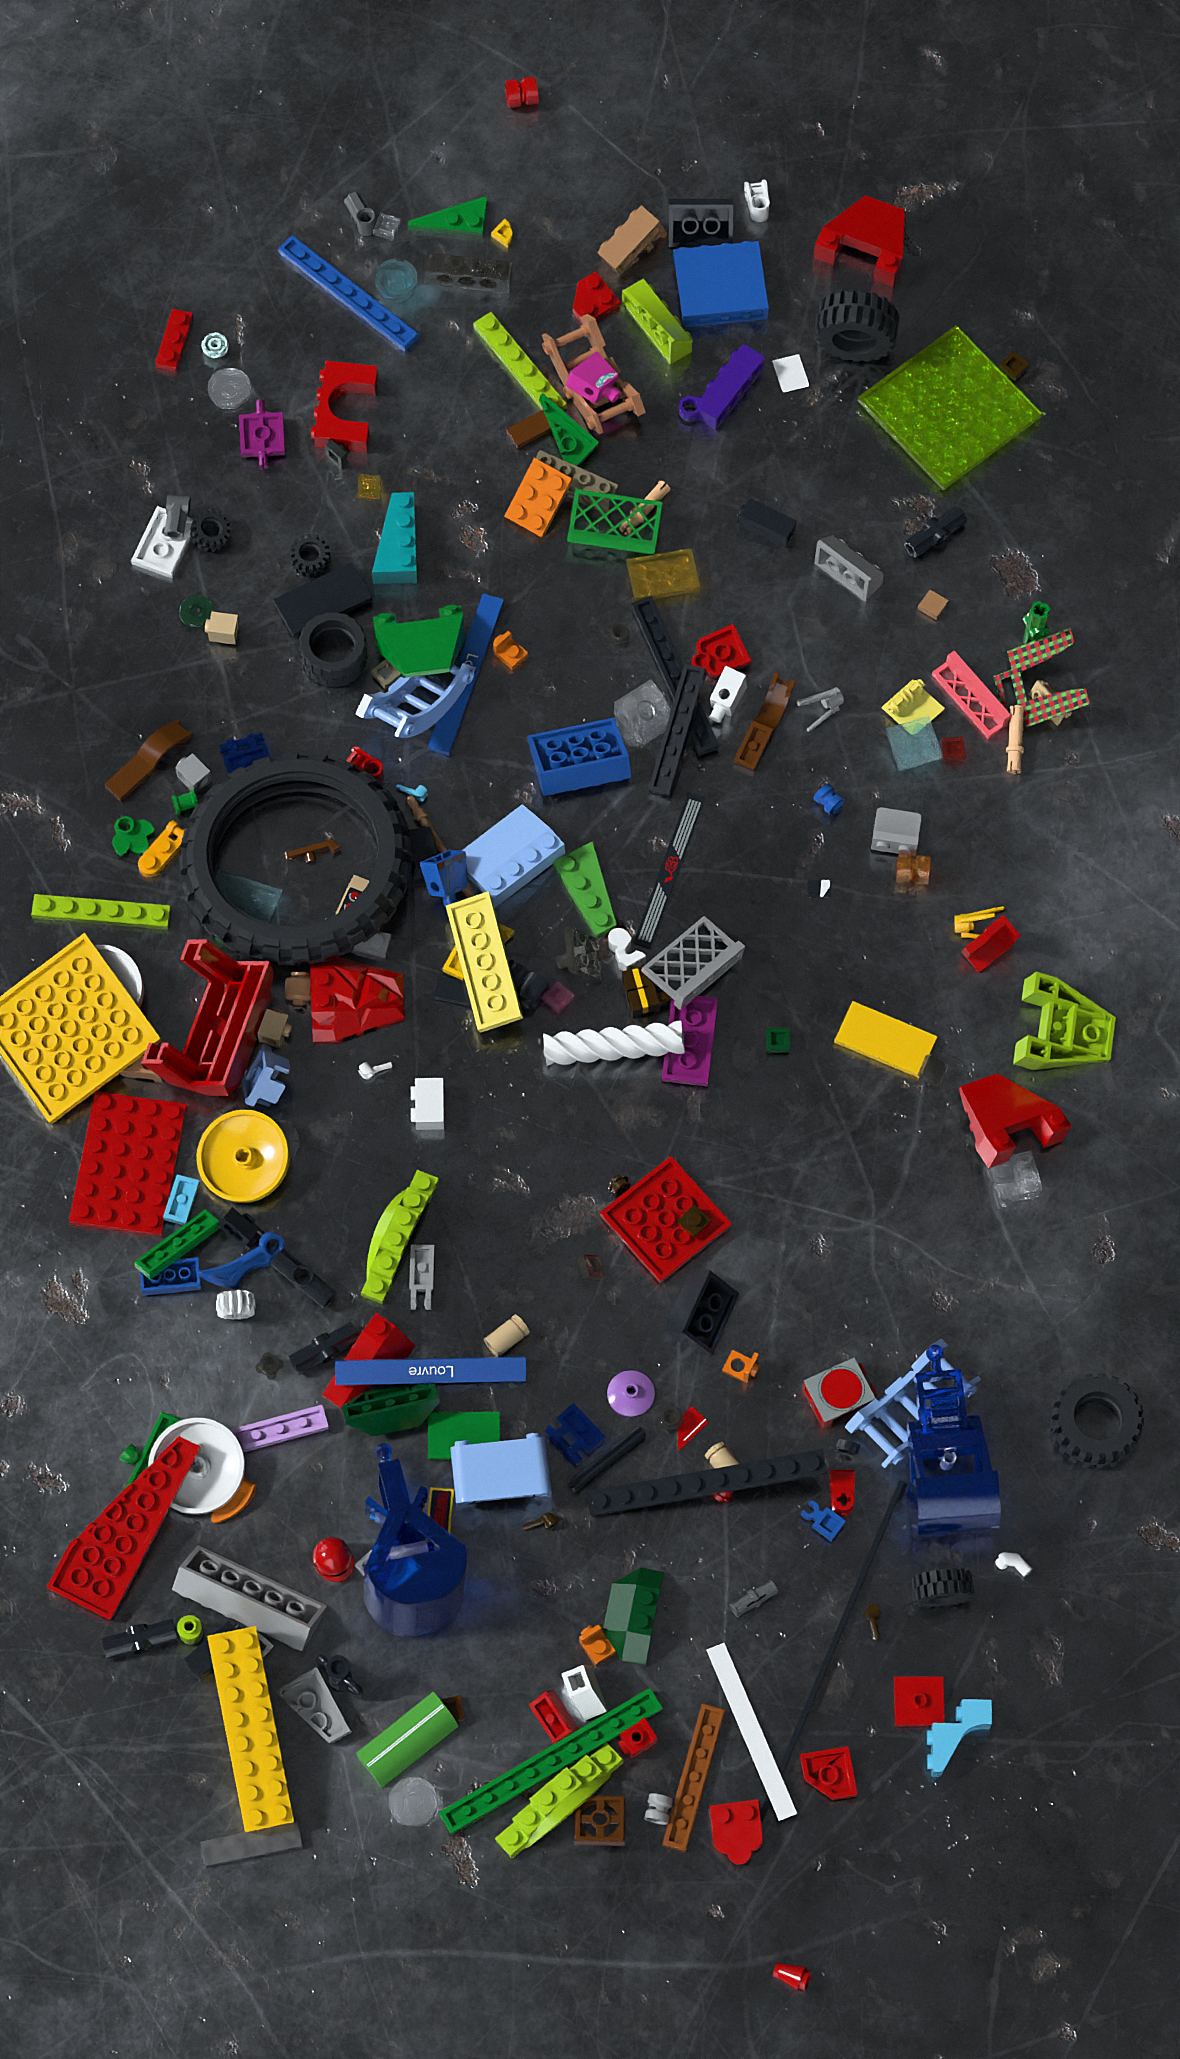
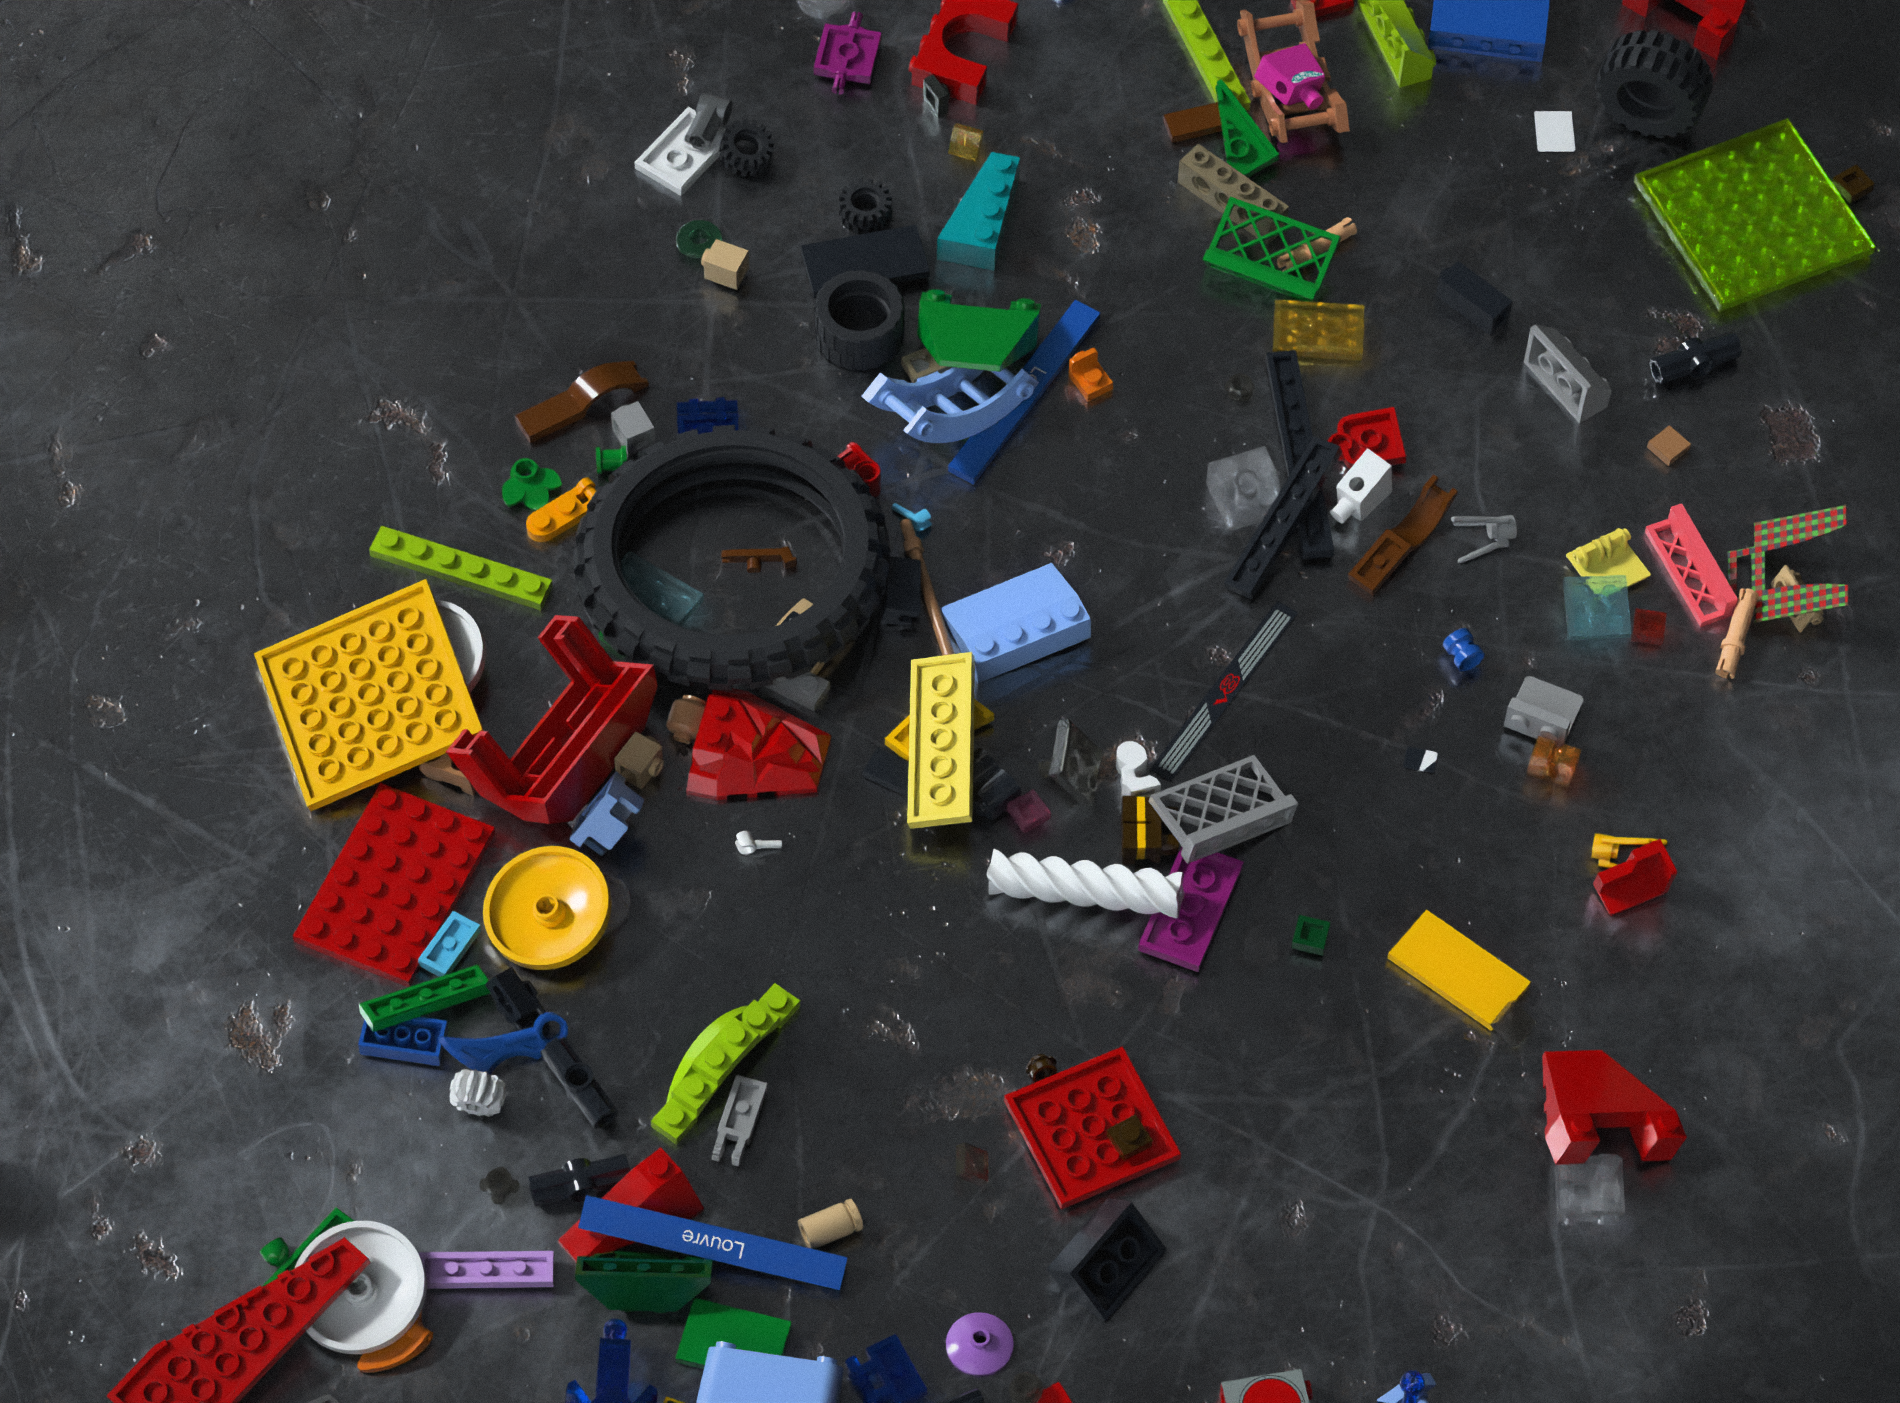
camera: 15 degrees right, 10 degrees down
white brick [411,1078,444,1130] -> none
blue torso [420,850,467,907] -> none
orange plate [504,458,574,537] -> none
blue slope [527,718,631,796] -> none
bright green wing [553,842,617,938] -> none
dark purple hinge [679,344,765,430] -> none
orange bracket [722,1350,761,1383] -> none
lime wedge [1013,971,1116,1070] -> none
green piece [1023,601,1050,644] -> none

